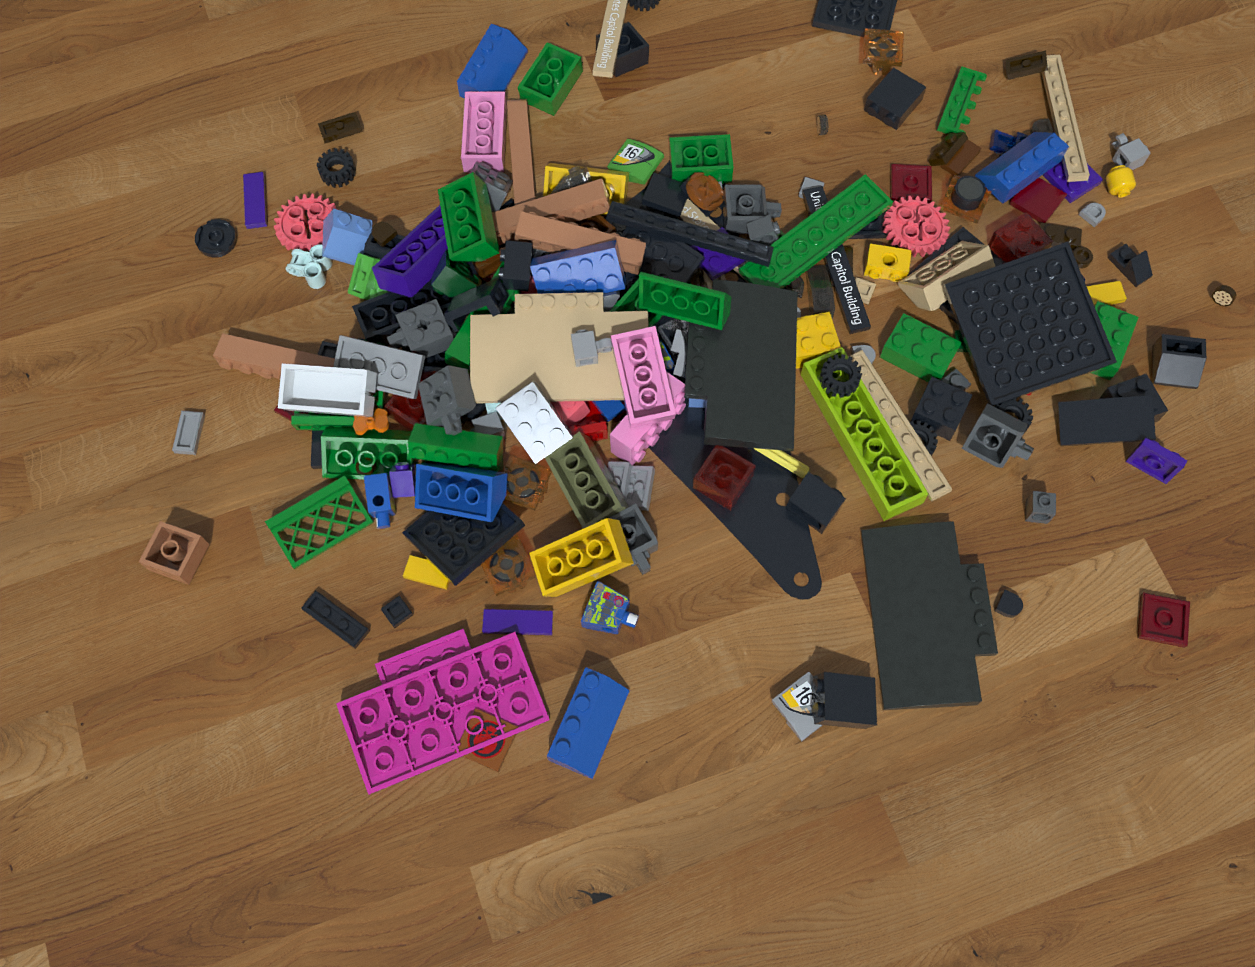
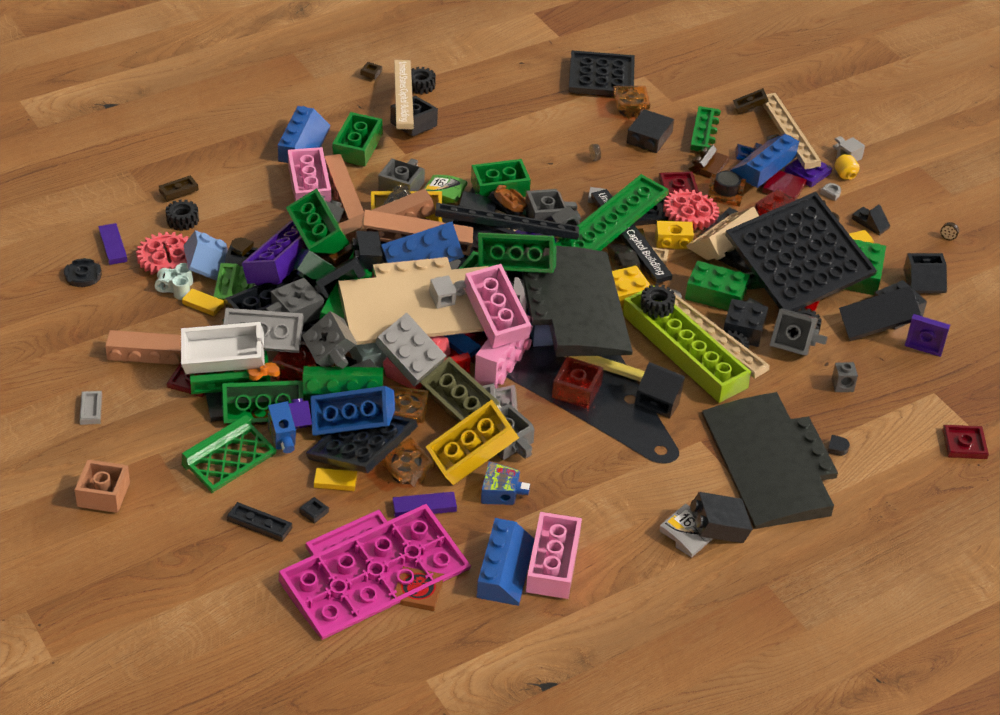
camera: 15 degrees left, 25 degrees down
none -> yellow tile [182,288,224,316]
none -> dark grey hinge [378,158,425,191]
none -> bright pink brick [526,512,582,599]

